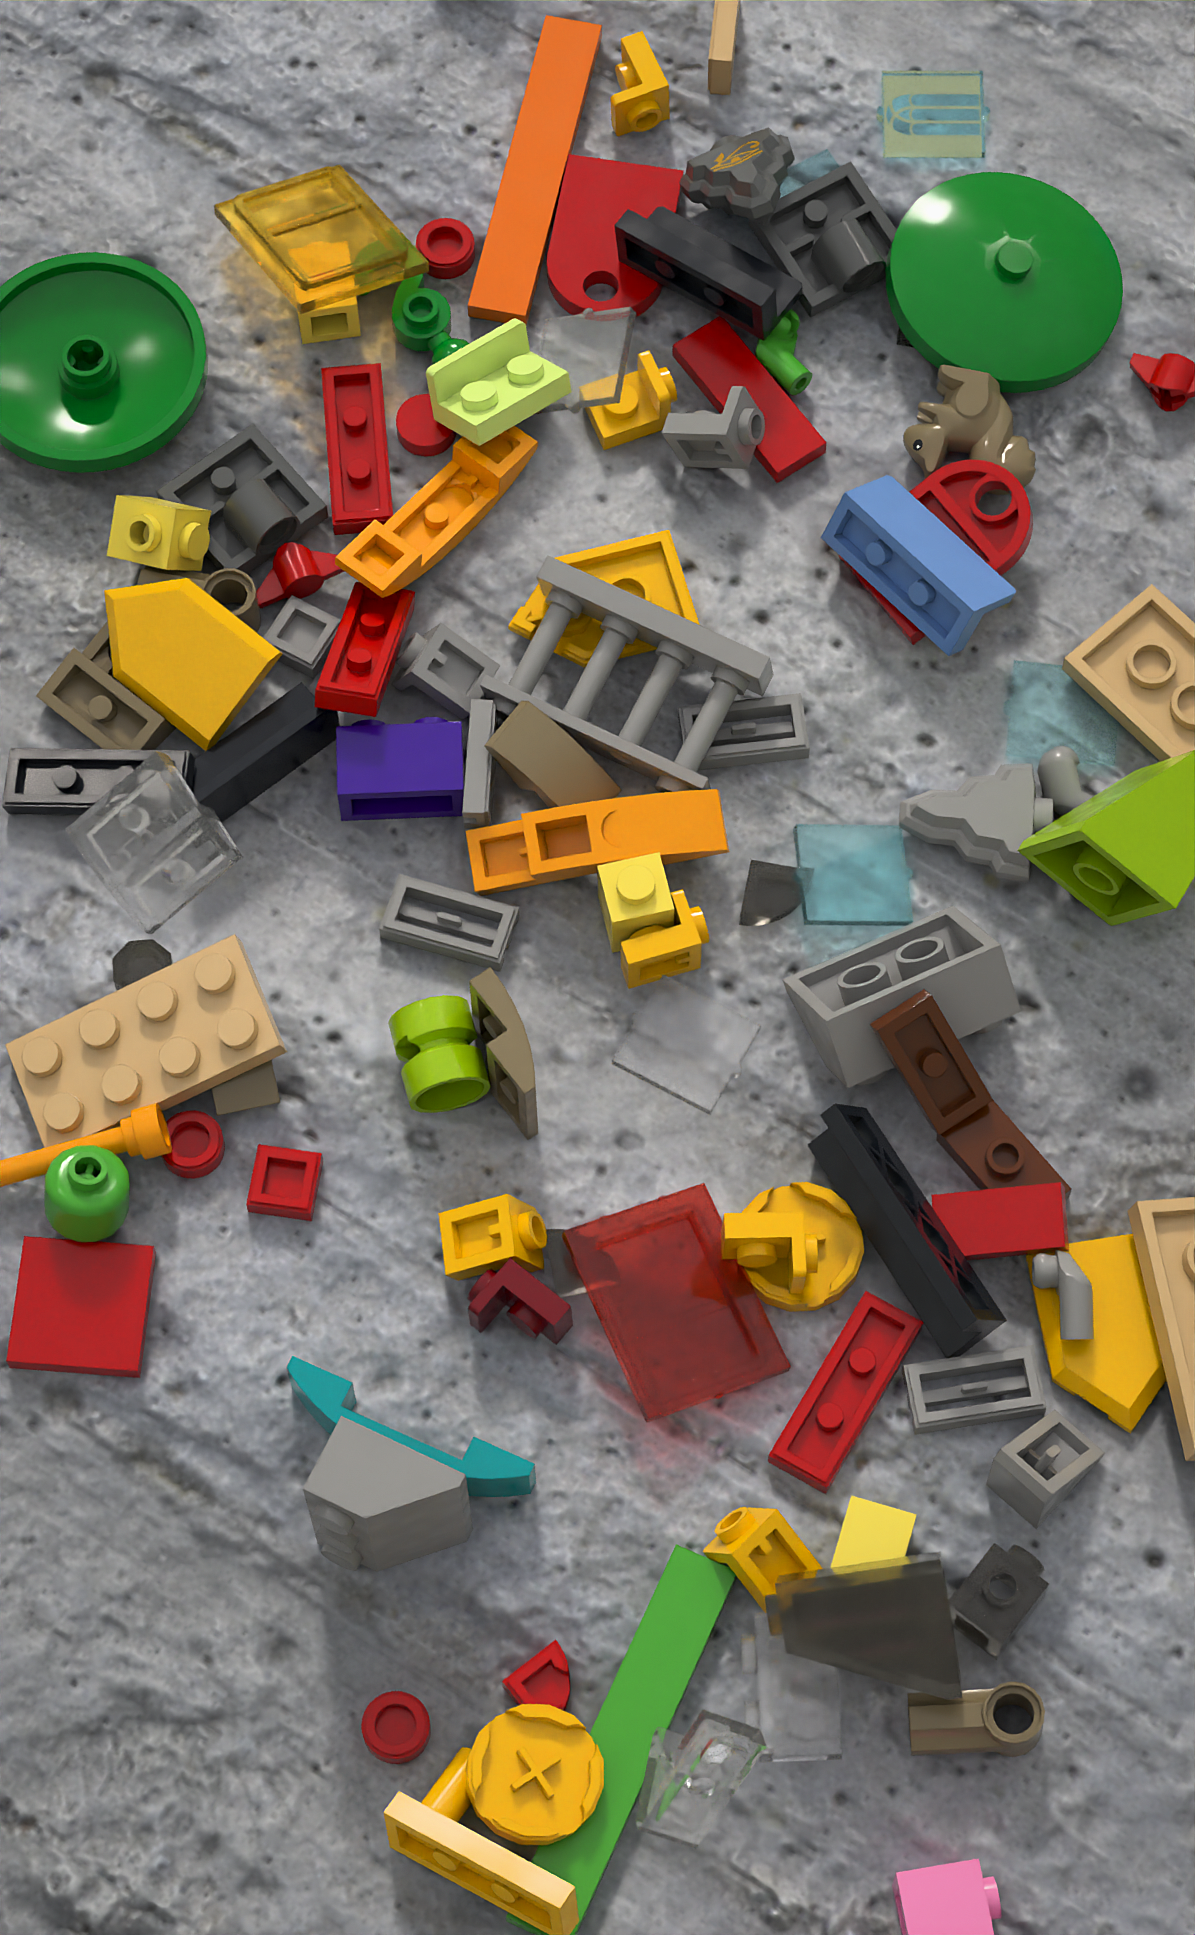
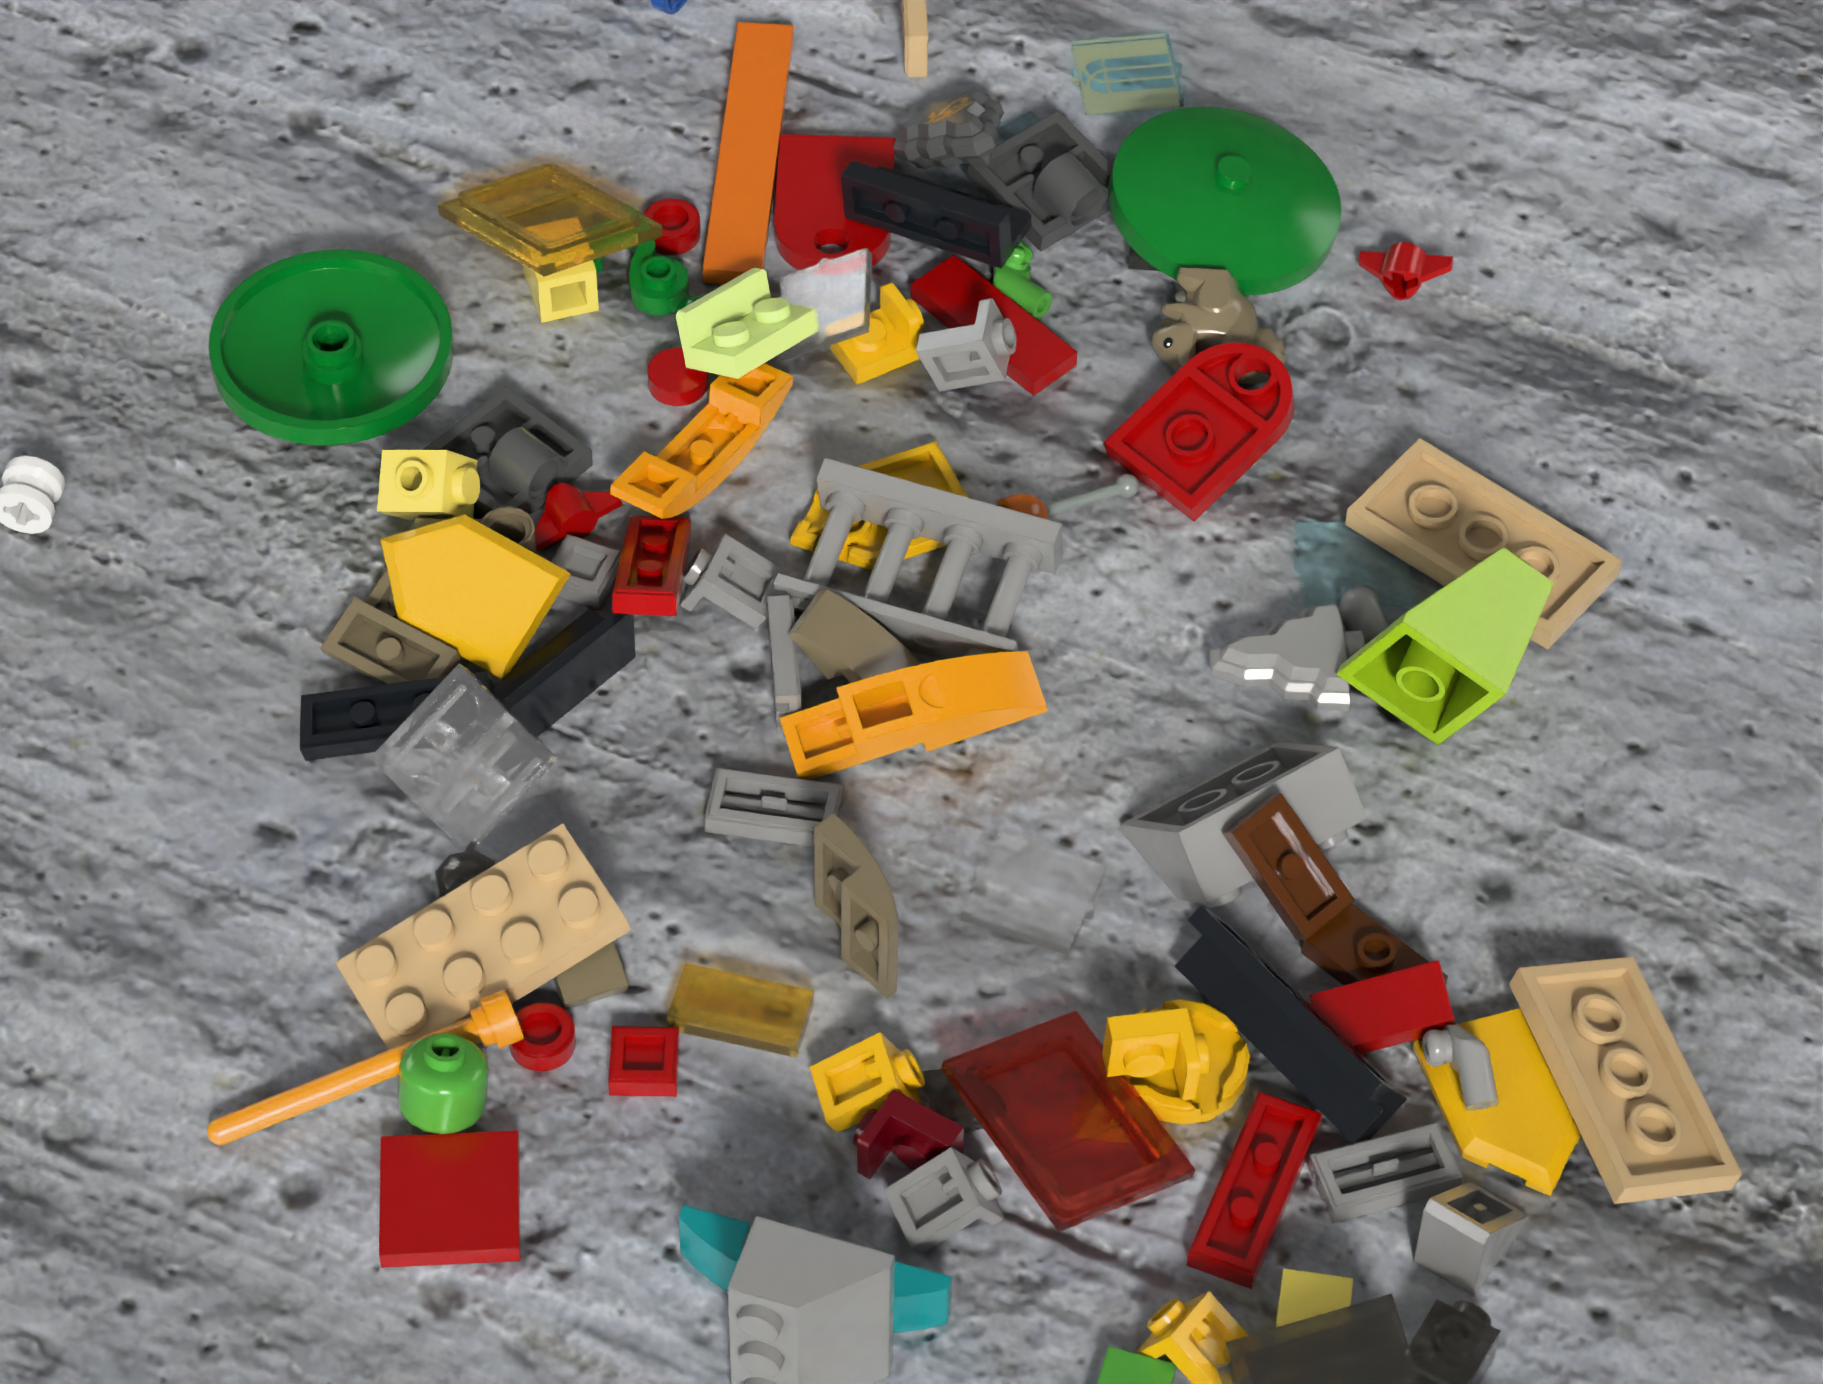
camera: 10 degrees left, 15 degrees down
red tile [321,363,393,535] -> none
dark purple brick [336,717,465,821] -> none
lime wheel [388,995,491,1113] -> none
light yellow brick [597,852,674,953] -> none
yellow bracket [610,31,670,136] -> none
yellow bracket [620,889,709,989] -> none
light grey tile [678,693,810,770] -> none
clear smoke tile [739,860,813,926] -> none
clear light blue piece [792,824,913,926] -> none
medium blue panel [821,475,1016,656] -> none
none -> clear yellow tile [667,963,814,1058]
none -> light grey bracket [883,1147,1005,1254]
none -> light grey hinge [997,474,1139,520]

